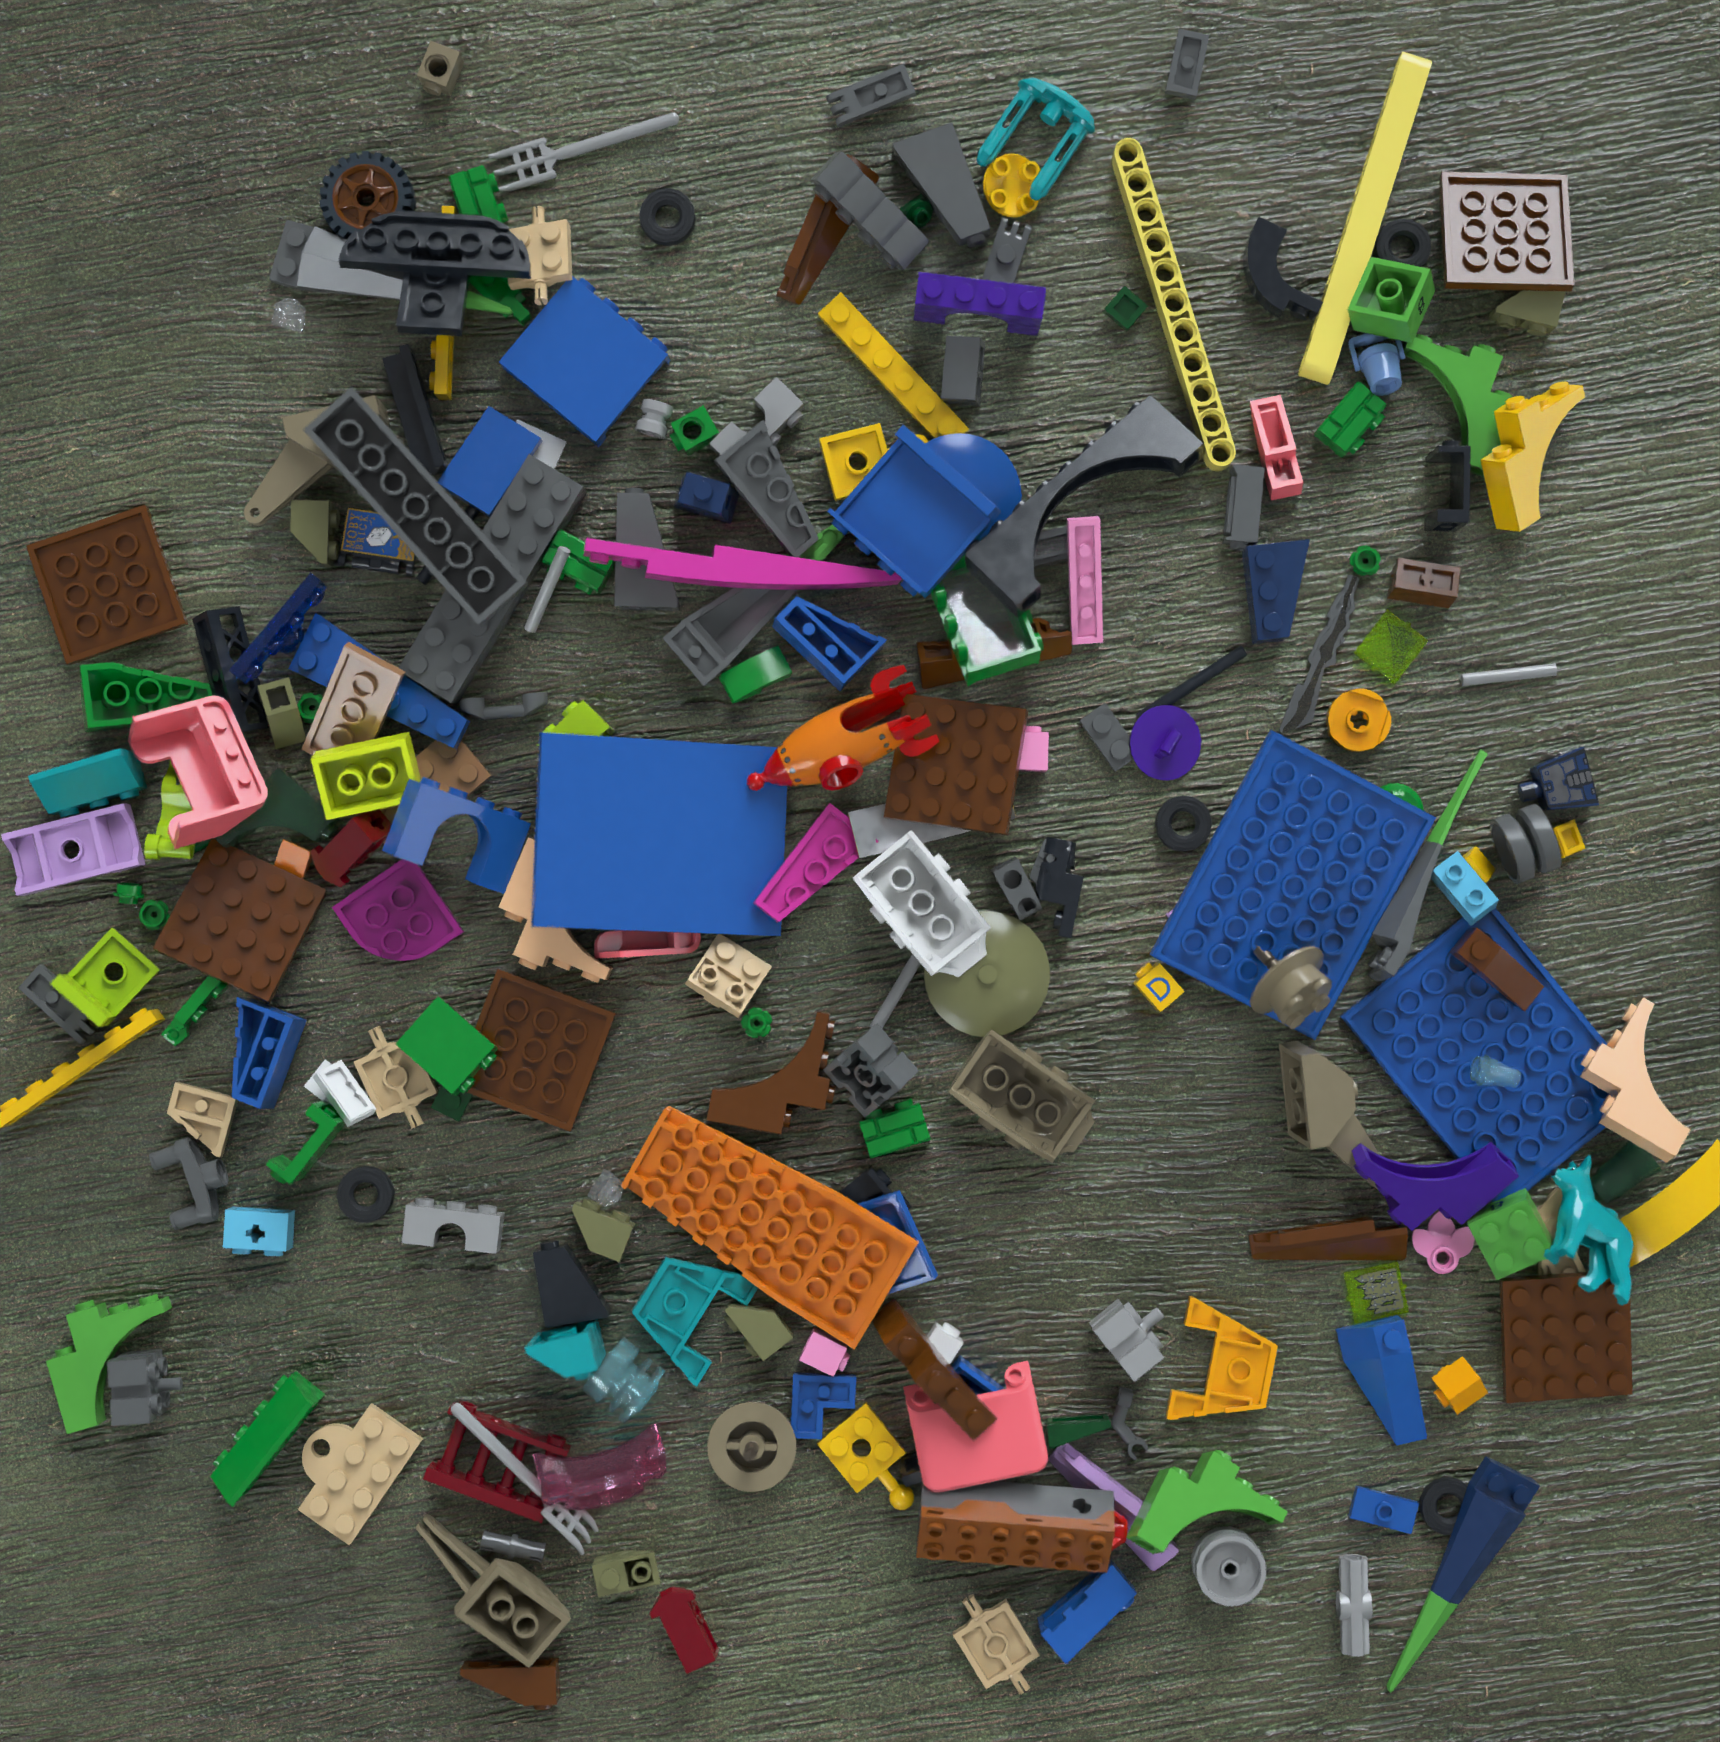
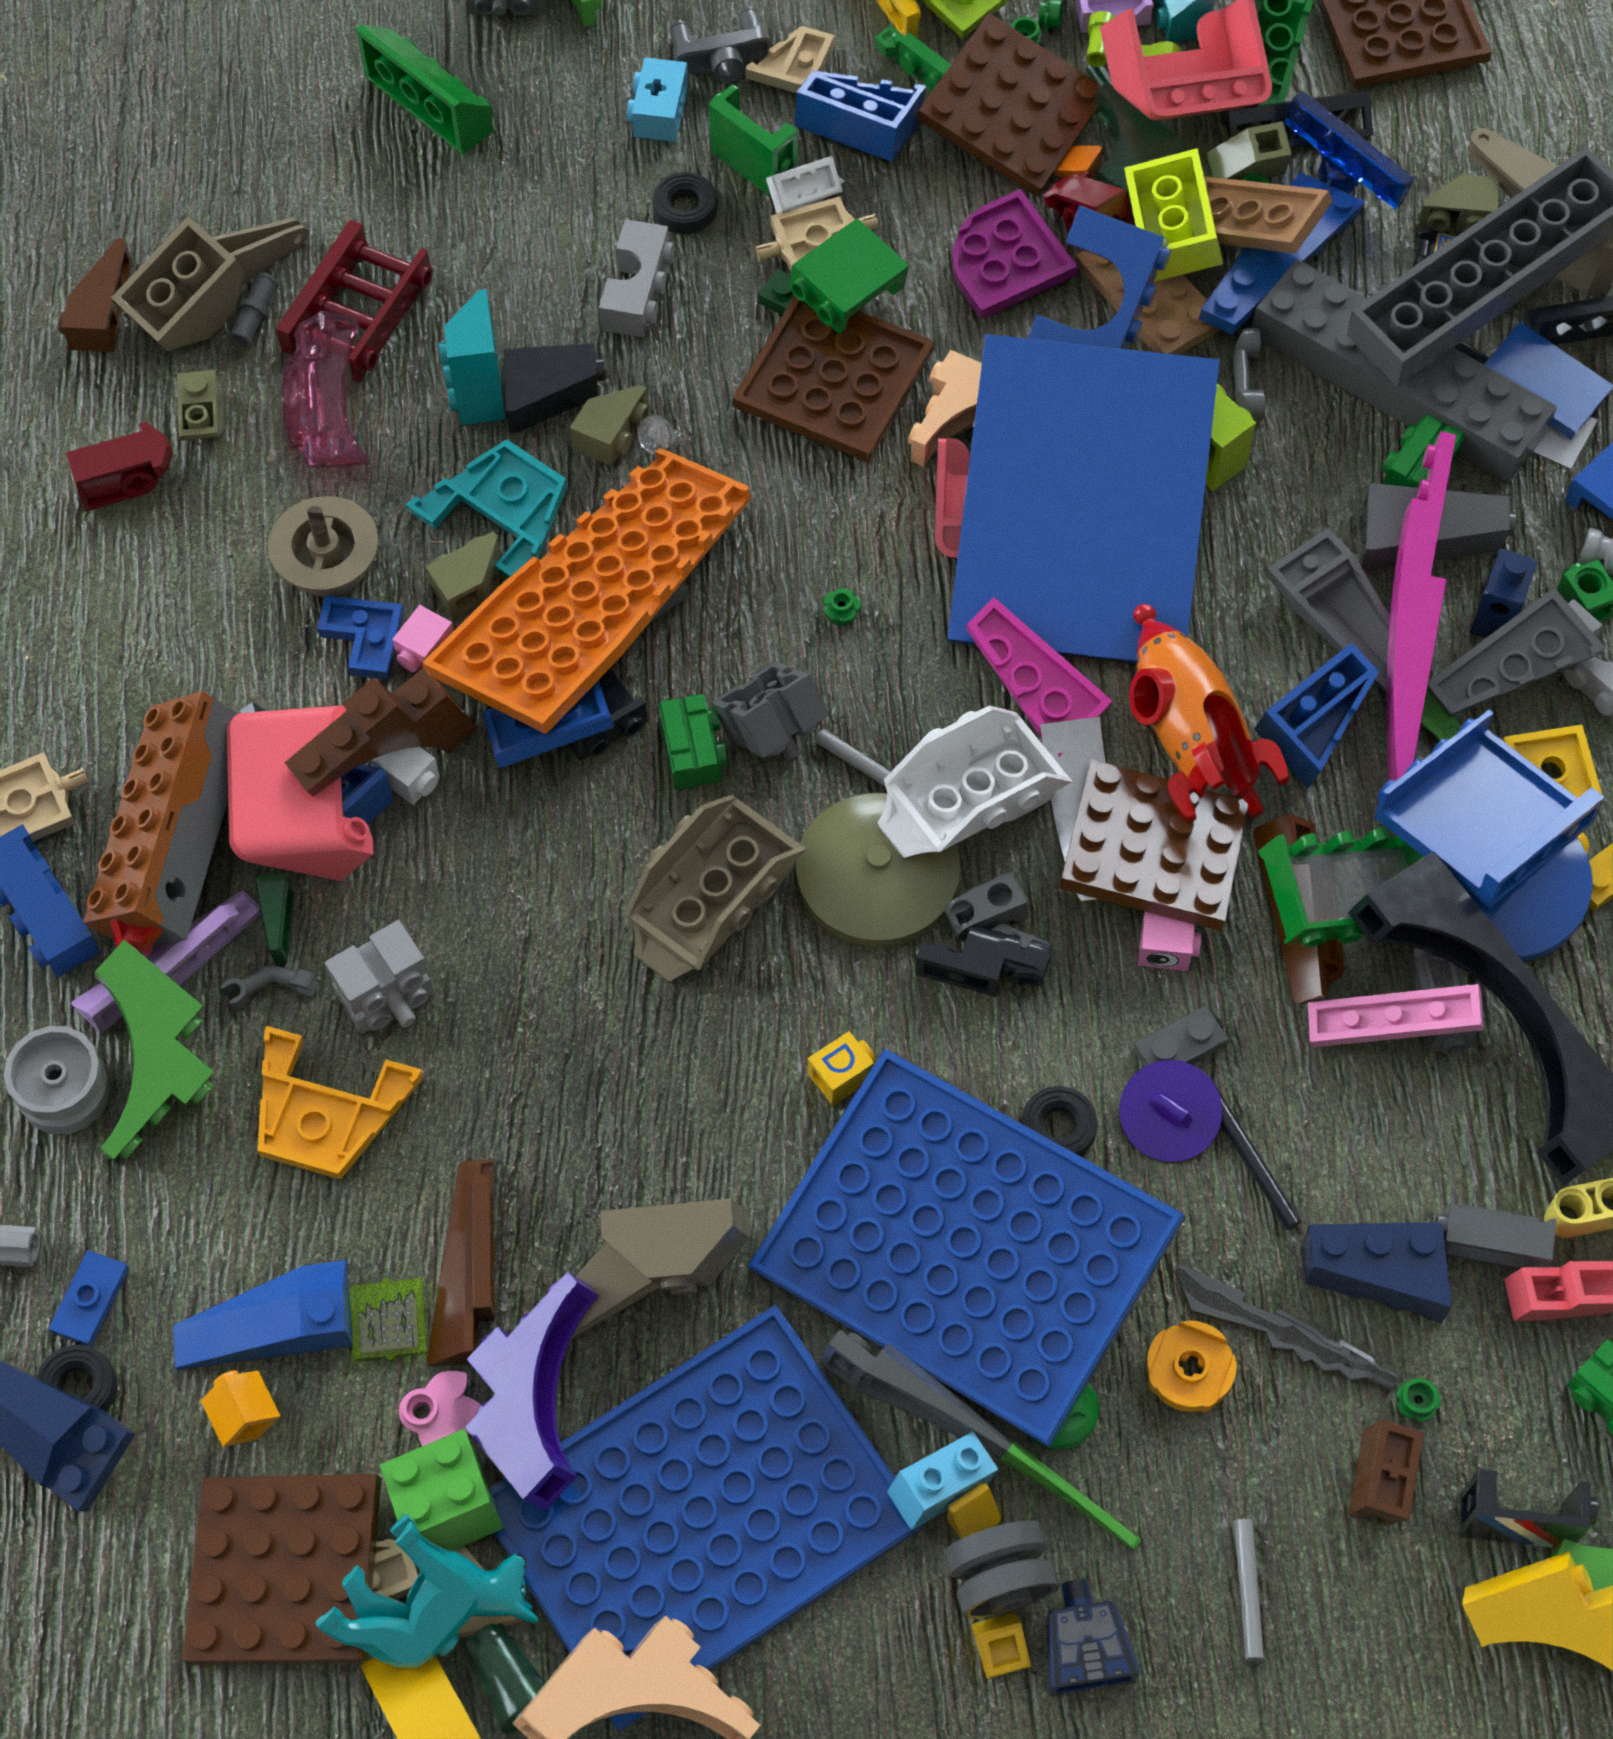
camera: 90 degrees right, 25 degrees down
tan plate [298,1403,423,1546] -> none
light grey piece [451,1403,598,1555] -> none
light grey bar [524,546,570,633] -> none
clear light blue wheel [582,1336,665,1423] -> none
tan plate [685,934,772,1018] -> none
reddish brown arch [707,1011,836,1134] -> none
green slope [718,646,792,704] -> none
yellow plate [817,1402,914,1510] -> none
dark tan piece [1250,946,1332,1029] -> none
clear neon green piece [1353,609,1428,684] -> none
reddish brown slope [1449,928,1544,1011] -> none
clear light blue cone [1470,1055,1521,1088] -> none

